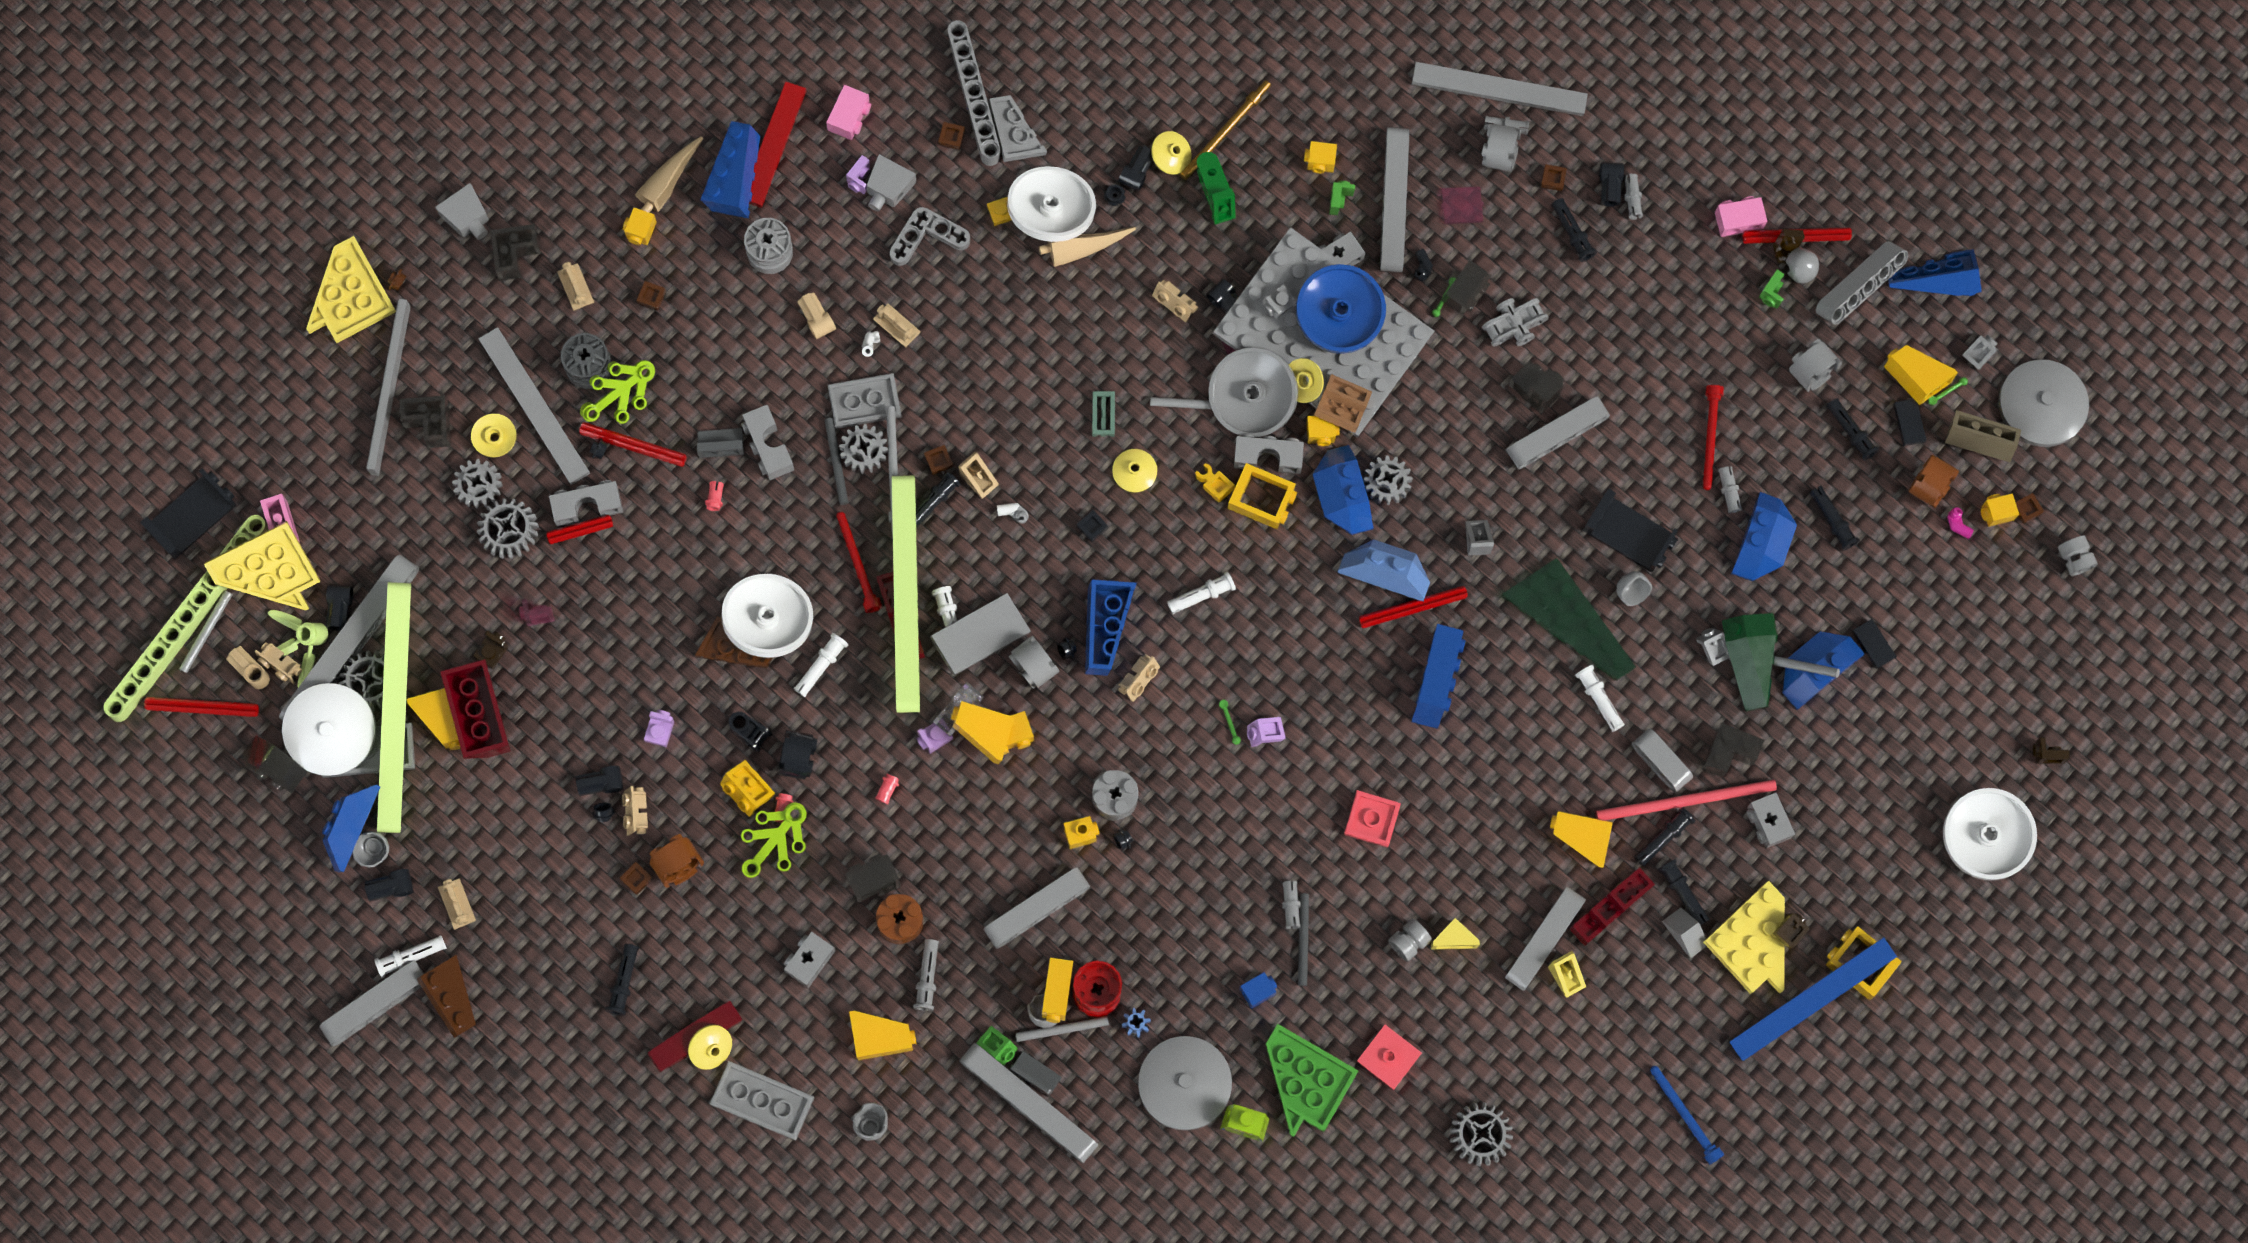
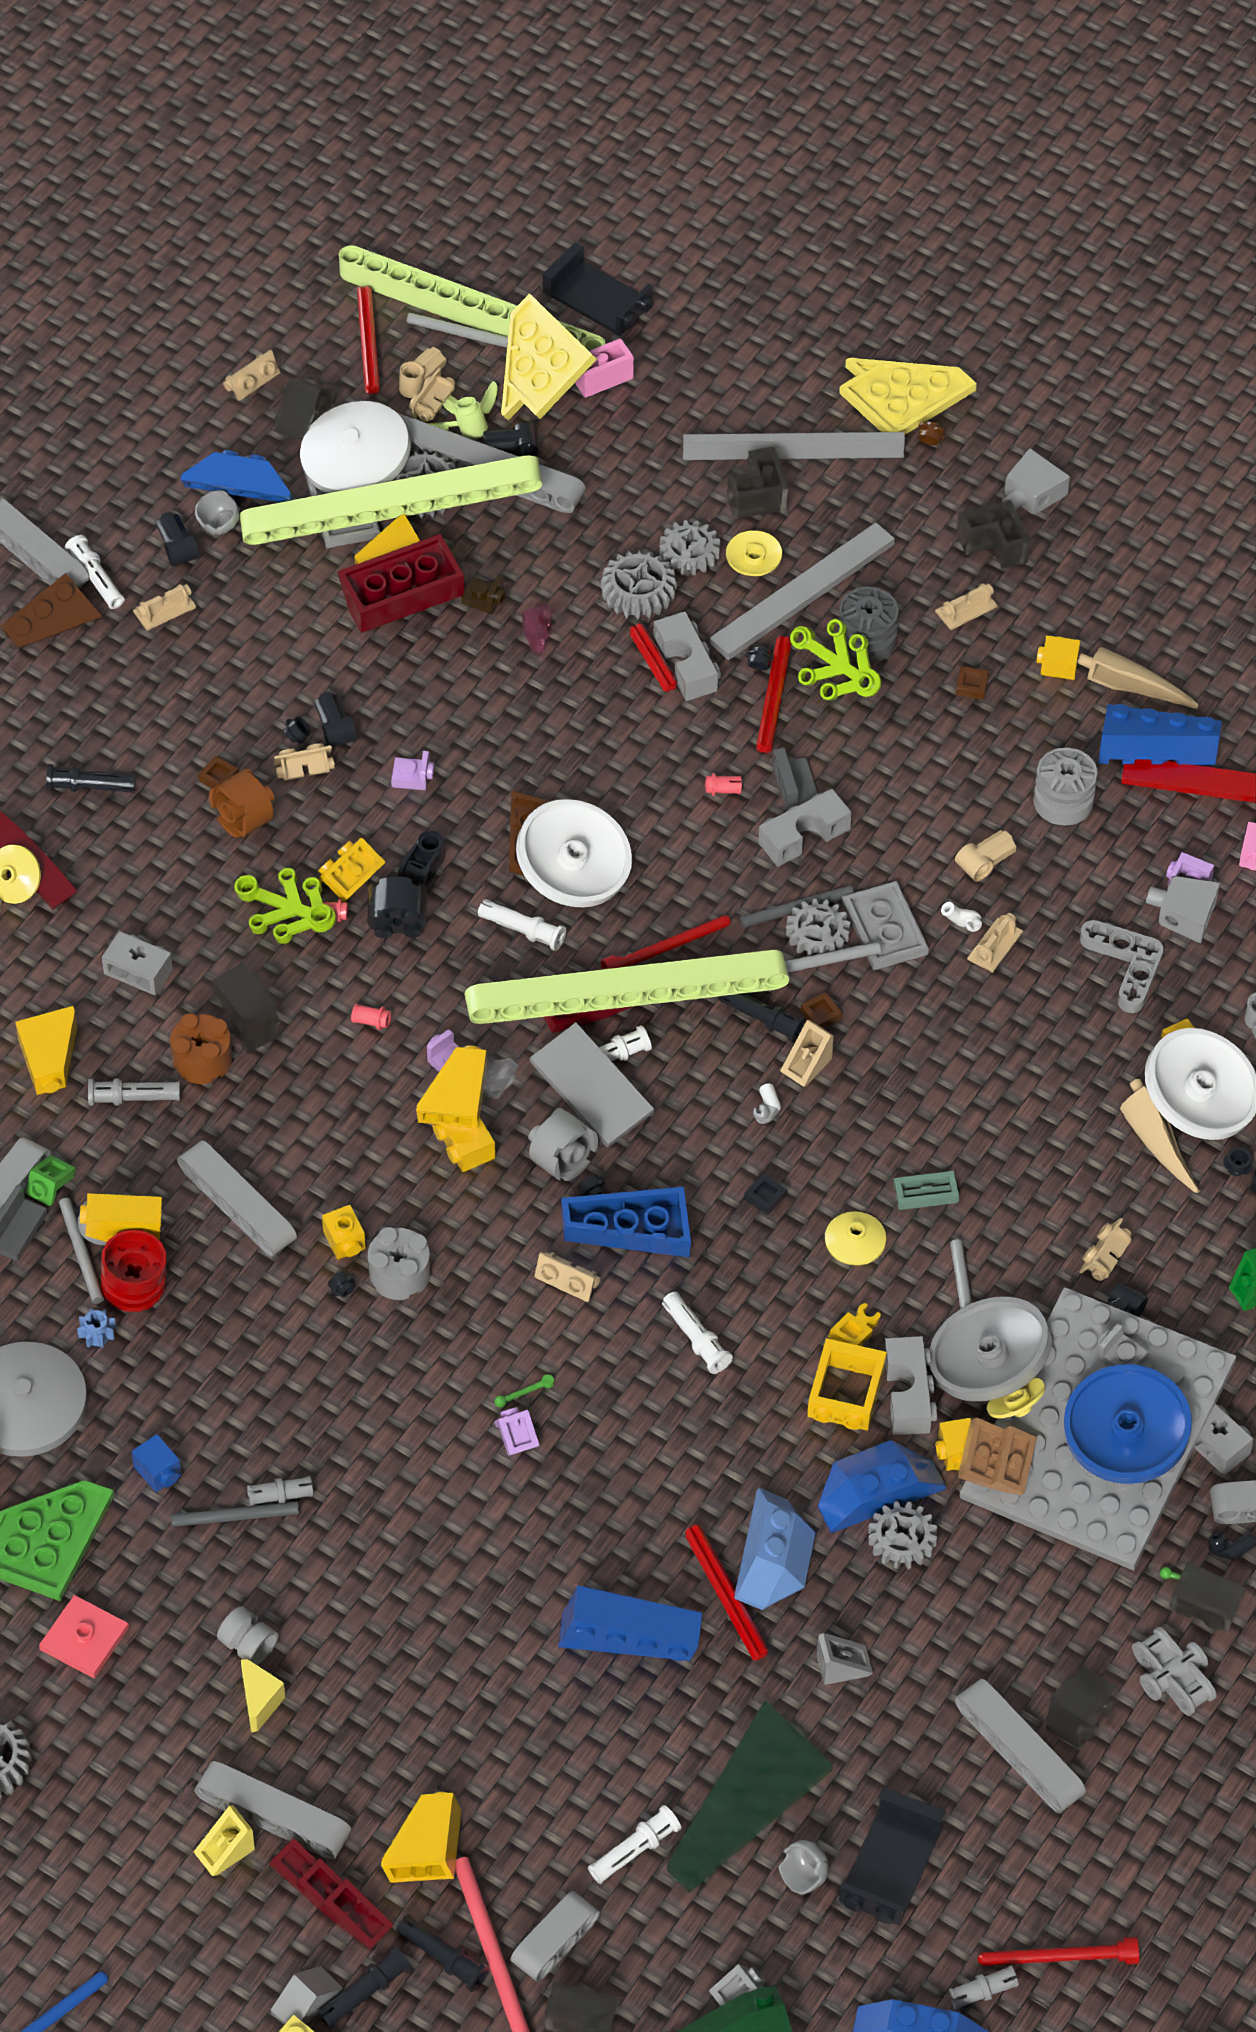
camera: 85 degrees right, 20 degrees down
coral plate [1344,790,1401,848] -> none
none -> tan hinge [223,350,280,401]

